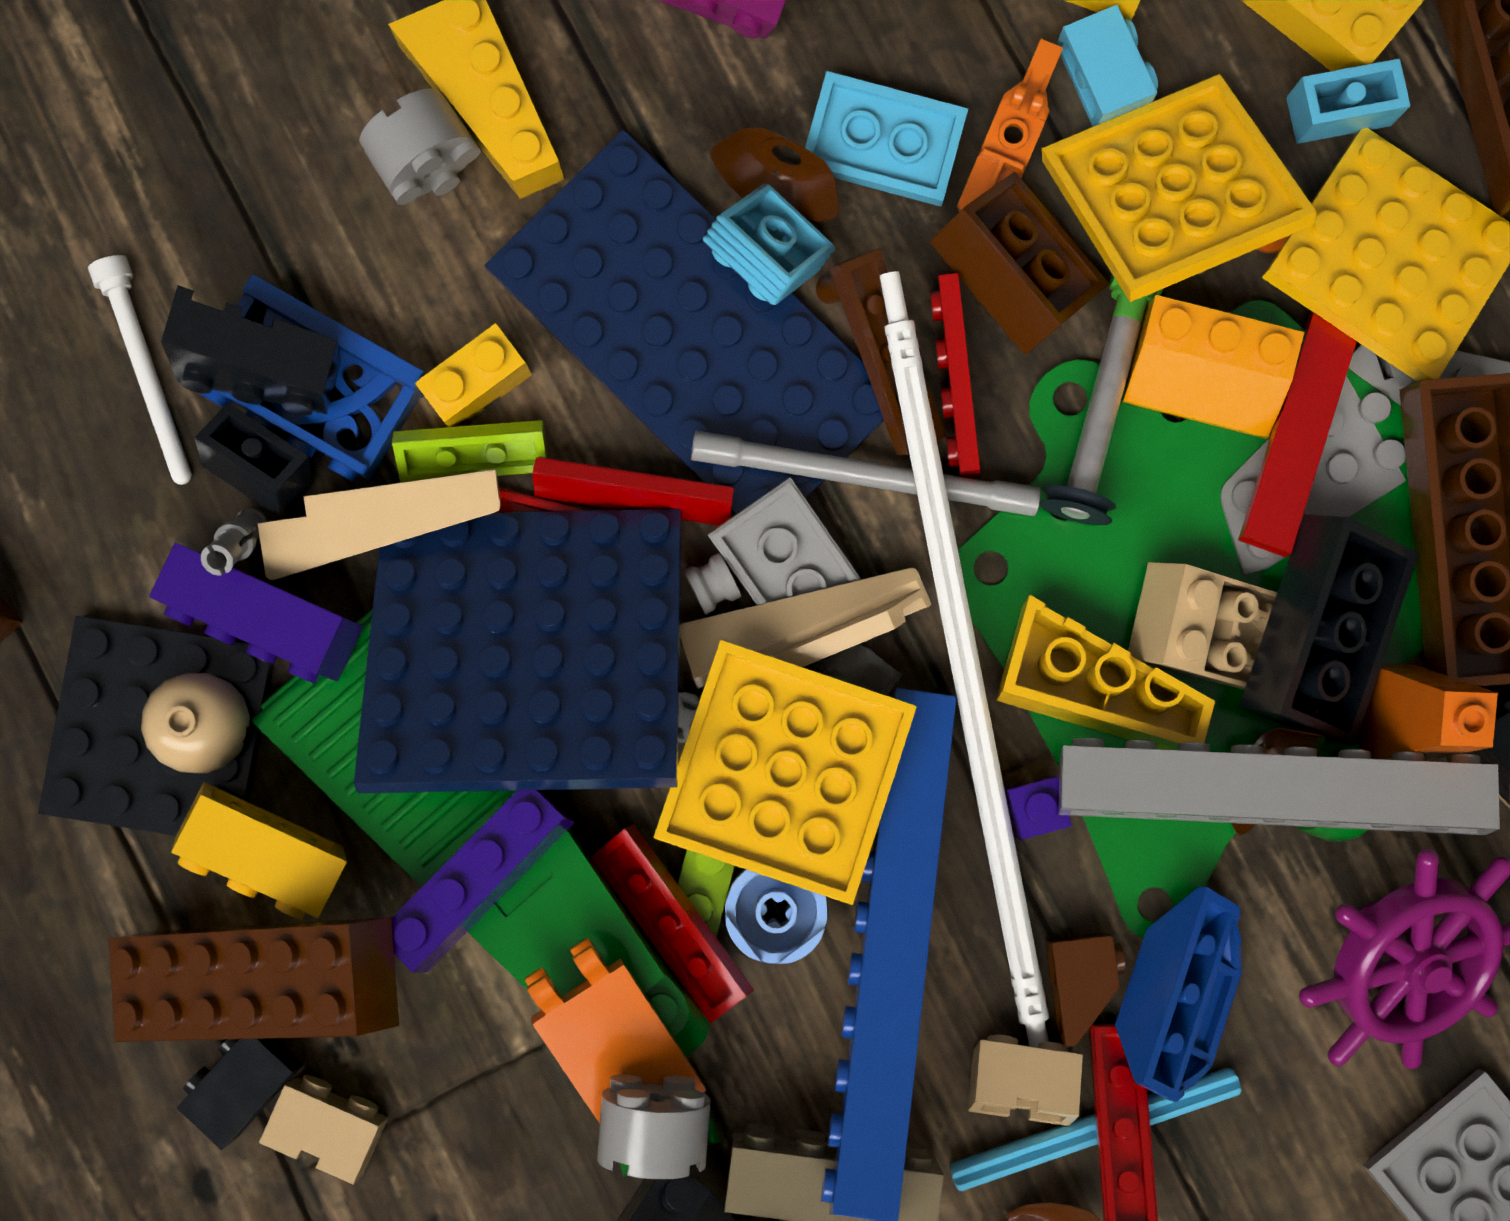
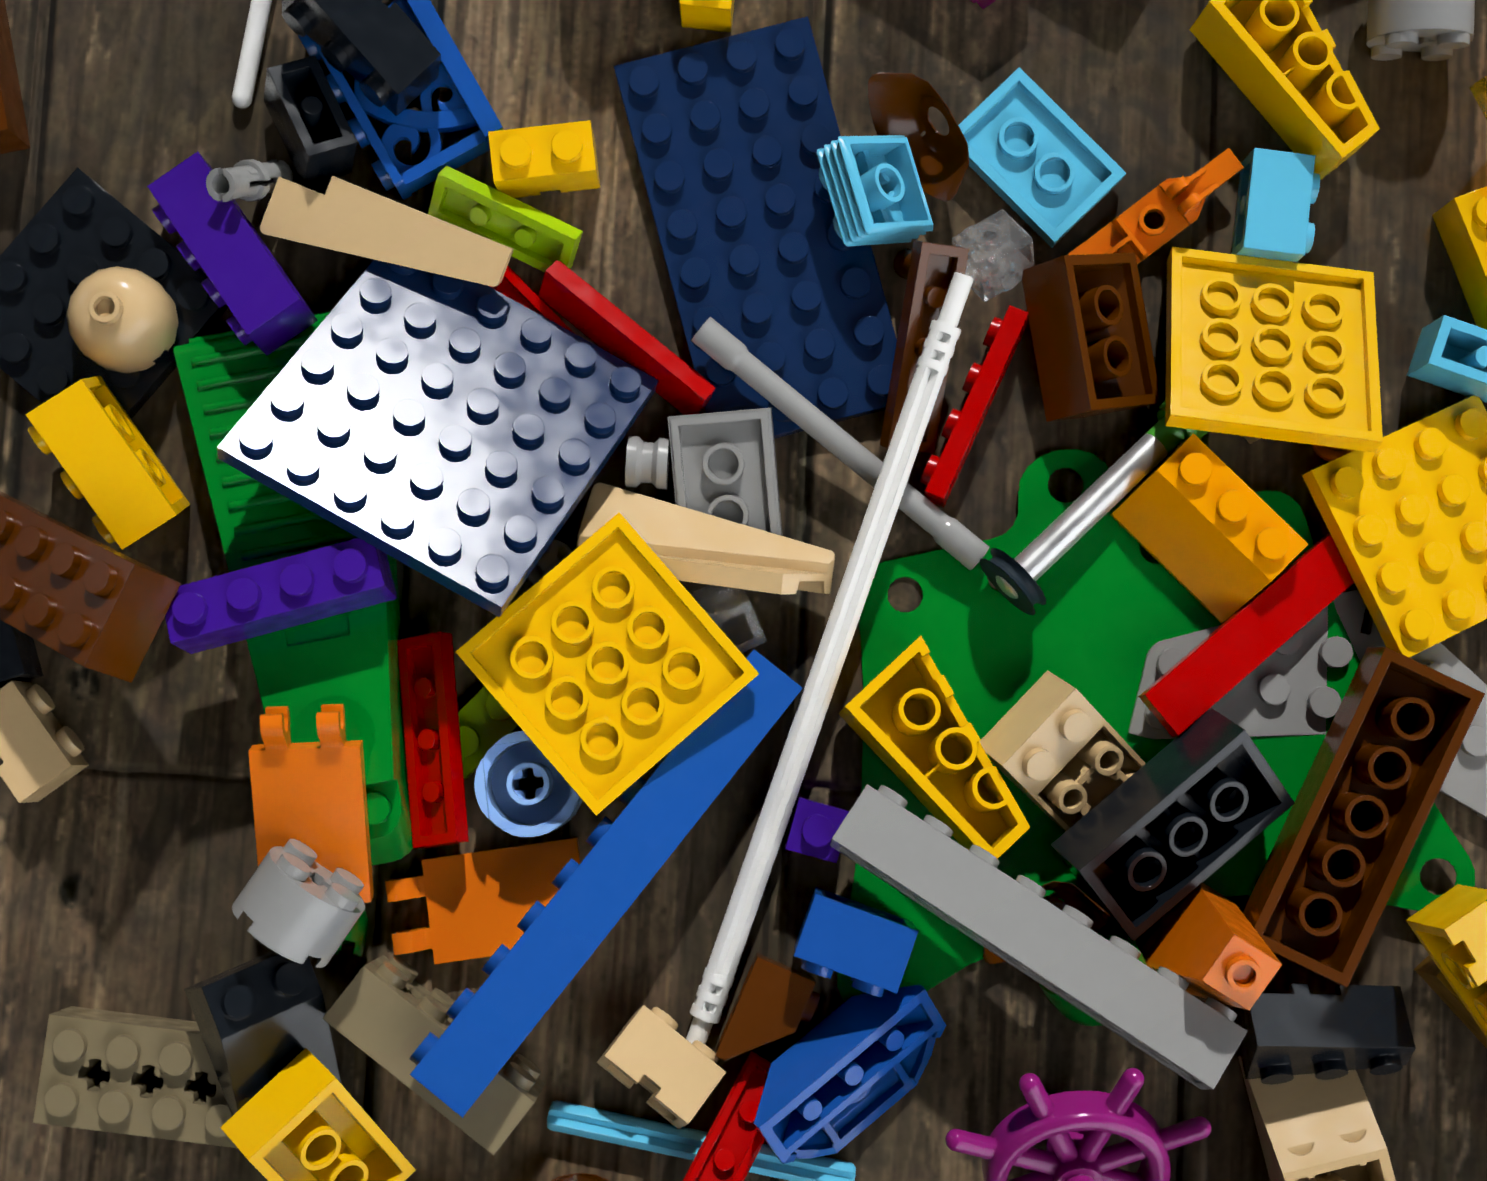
camera: 30 degrees right, 0 degrees up
none -> orange tile [385,837,581,965]
none -> blue brick [794,887,919,997]
none -> clear brick [952,209,1034,302]

